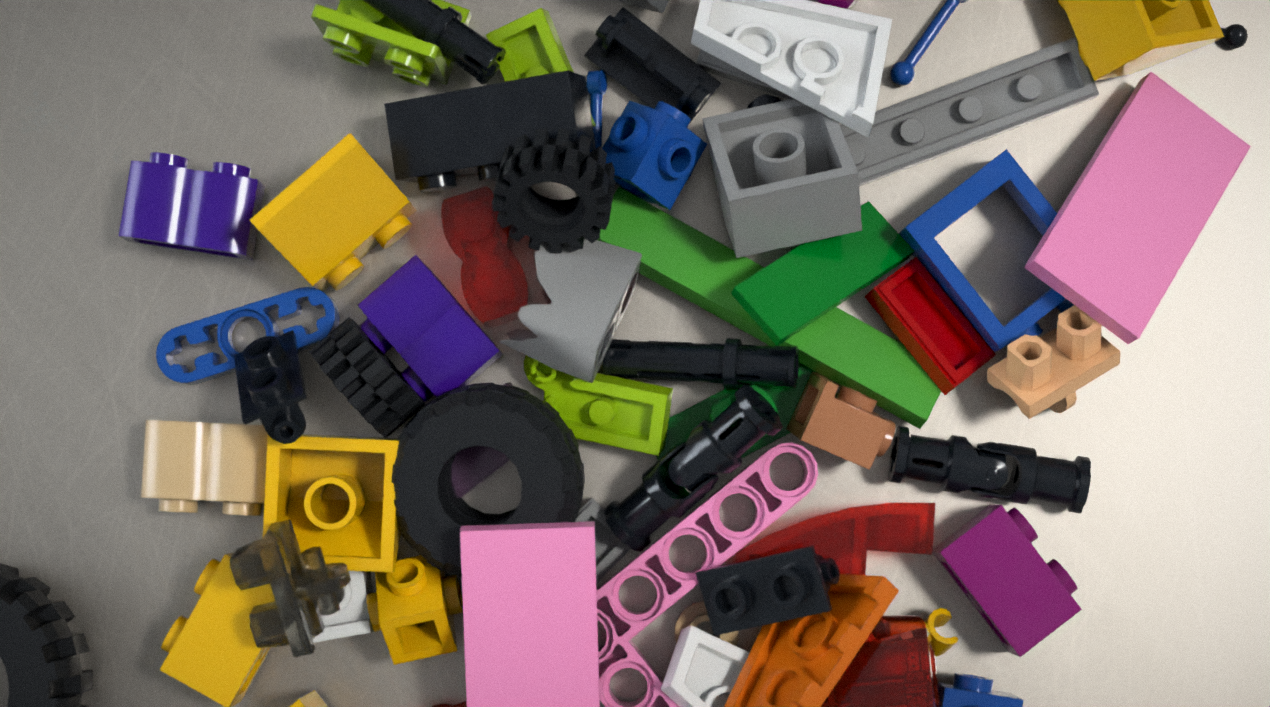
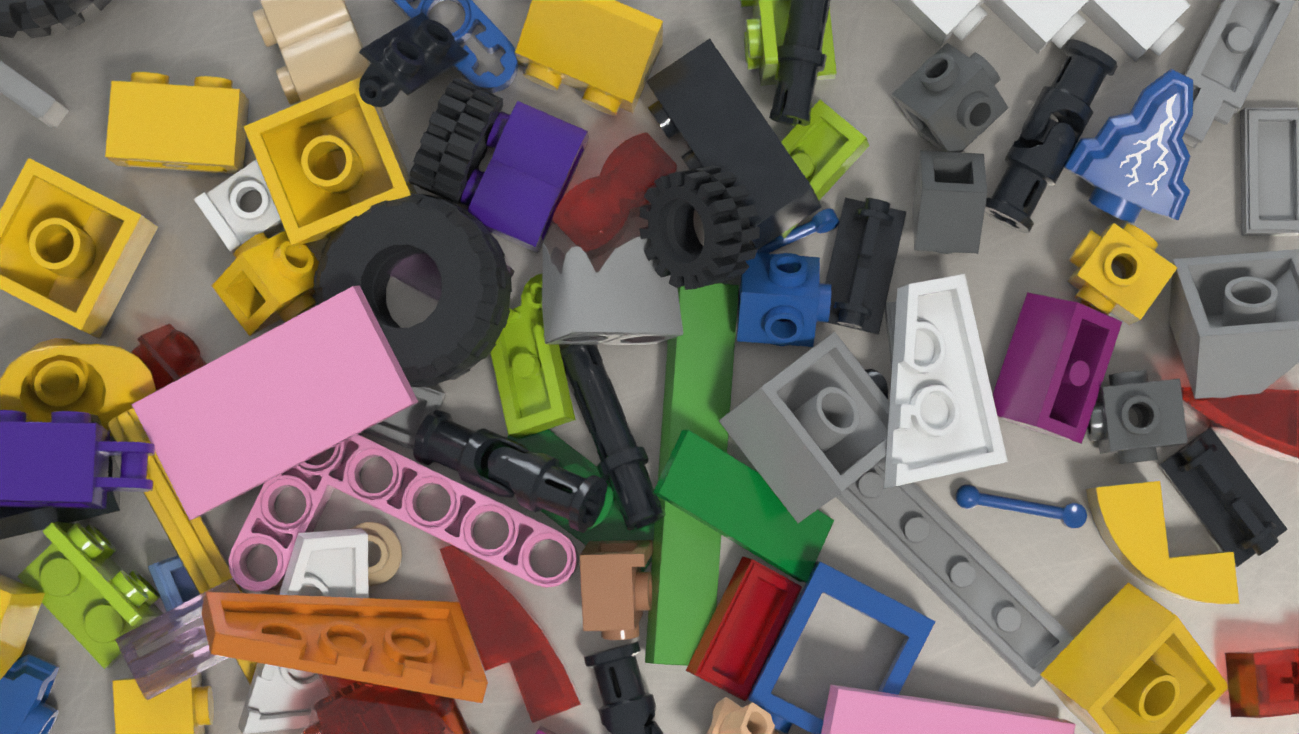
camera: 65 degrees right, 0 degrees up
clear smoke hips [230,519,351,658] -> none
black hinge [696,545,840,636] -> none

